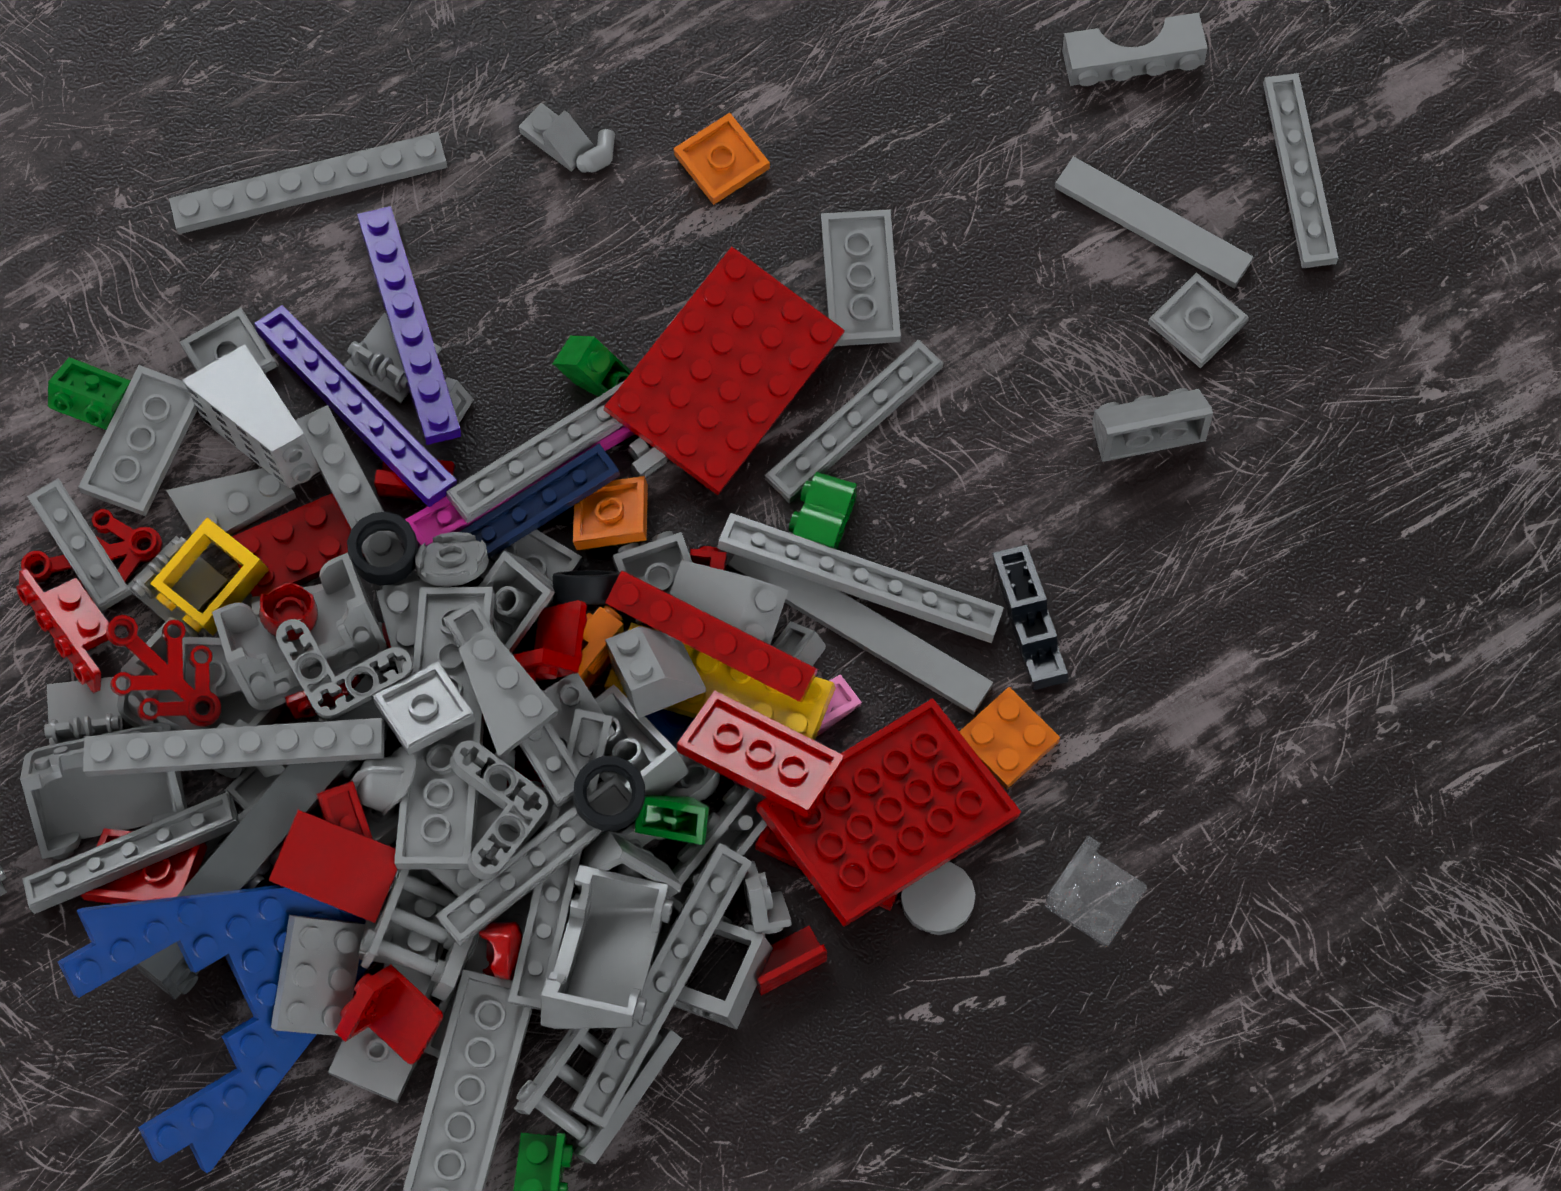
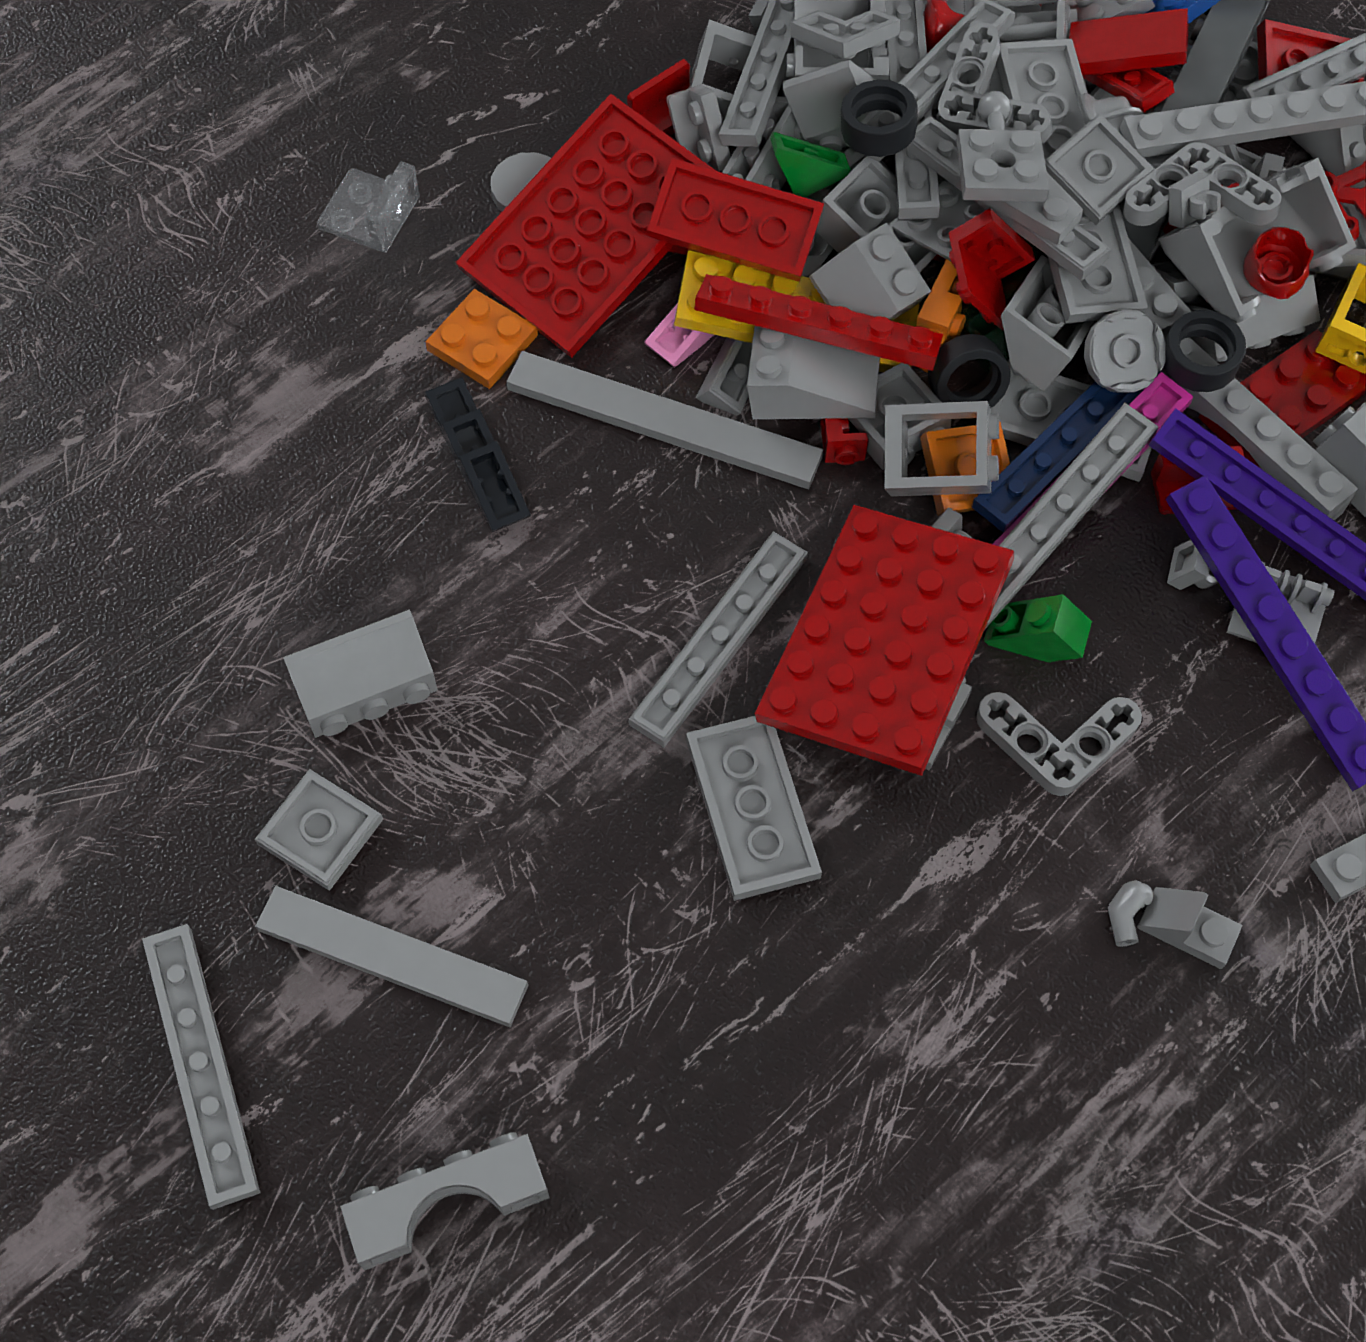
camera: 165 degrees right, 5 degrees down
orange plate [673,113,770,205] -> none
light grey plate [717,513,1004,643] -> none
green brick [789,472,857,549] -> none
none -> light grey plate [791,9,900,59]
none -> light grey window [884,401,999,496]
none -> light grey plate [956,91,1049,202]
none -> light grey beam [976,692,1142,796]
none -> light grey tile [1169,171,1221,228]

